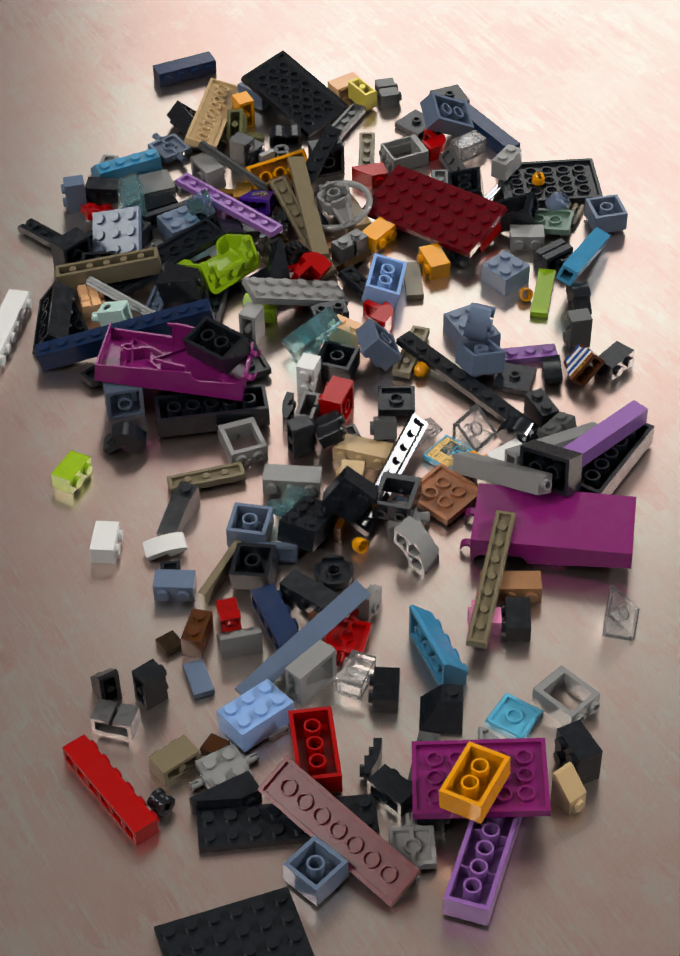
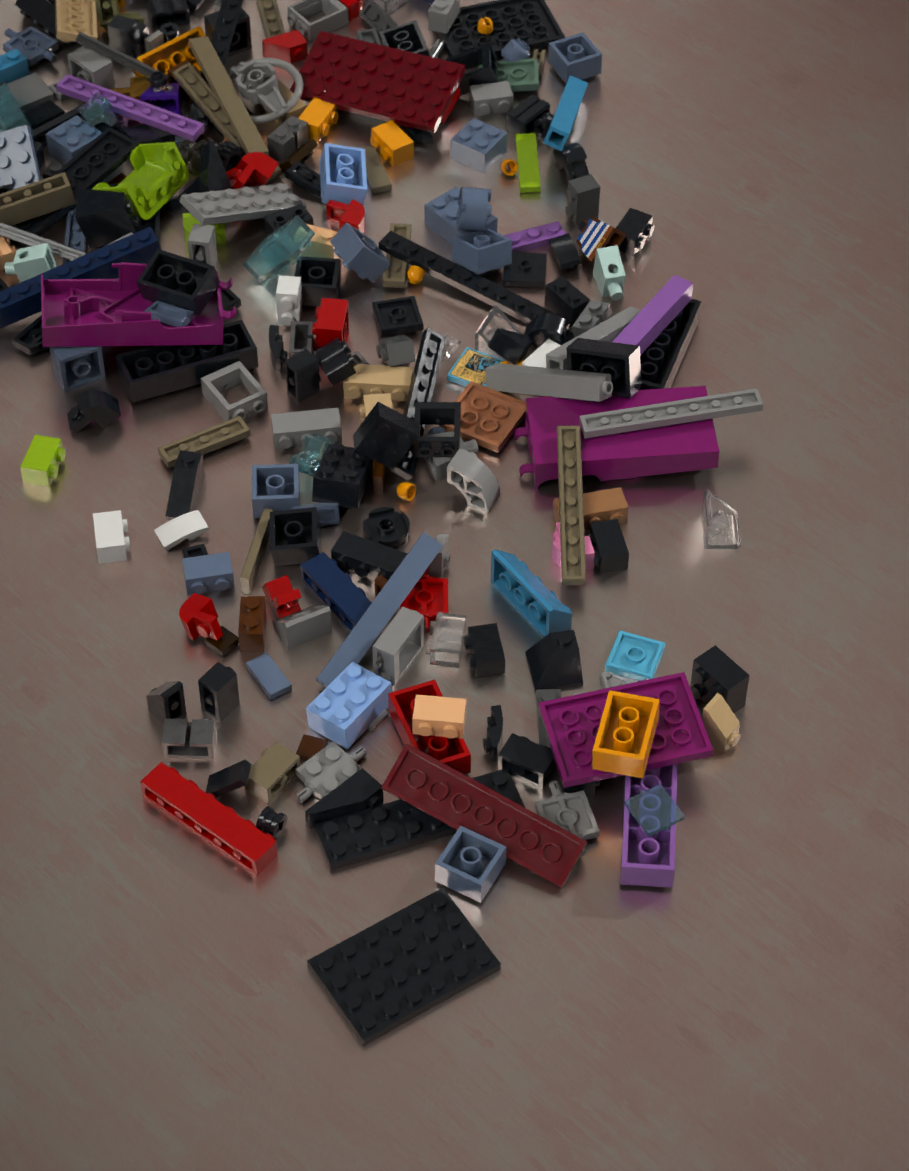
camera: 15 degrees left, 5 degrees up
light grey window [532,665,600,726] -> none
none -> sand blue tile [144,301,194,327]
none -> black plate [148,71,168,88]
none -> red brick [179,593,223,641]
none -> black tile [205,760,251,798]
none -> light nougat brick [412,695,466,739]
none -> black slope [487,328,535,365]
none -> light grey plate [579,388,764,438]
none -> light aqua torso [593,245,626,301]
none -> clear light blue piece [624,784,685,837]

